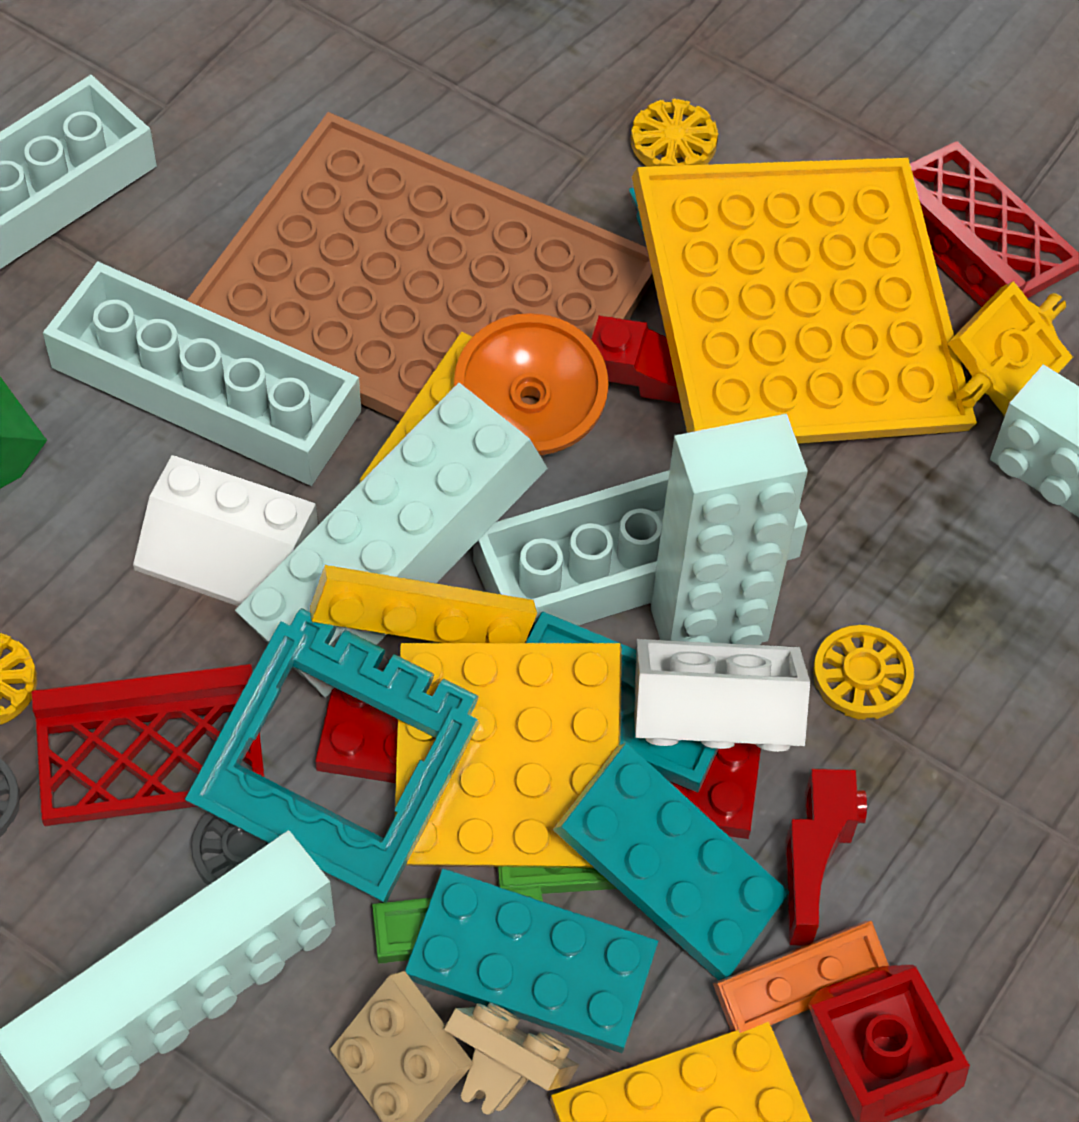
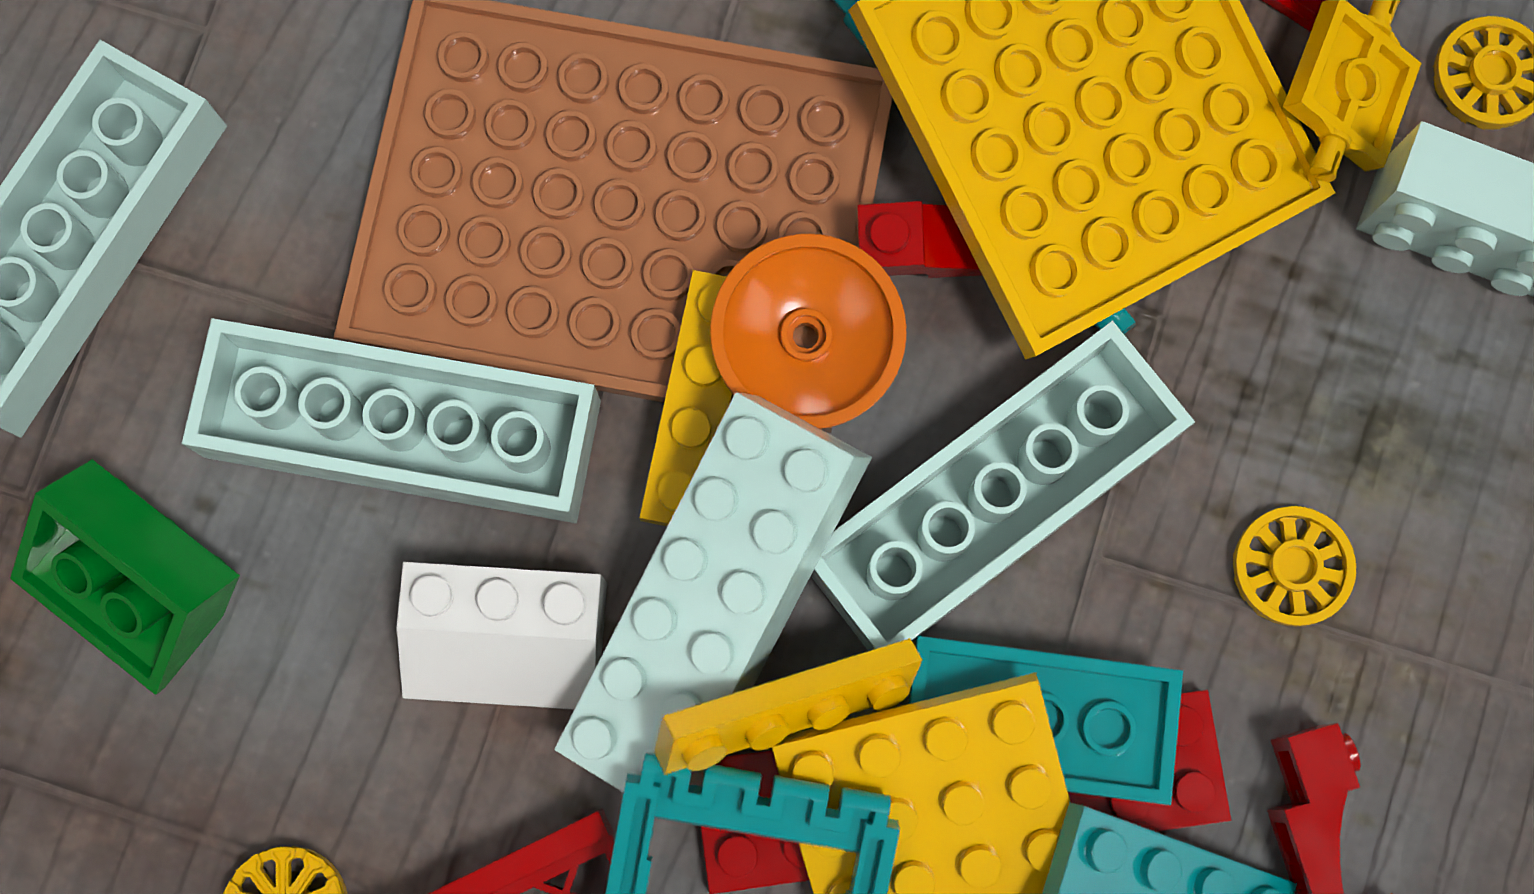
camera: 15 degrees left, 20 degrees up
white slope [634,639,810,751] -> none
light aqua brick [651,414,808,645] -> none

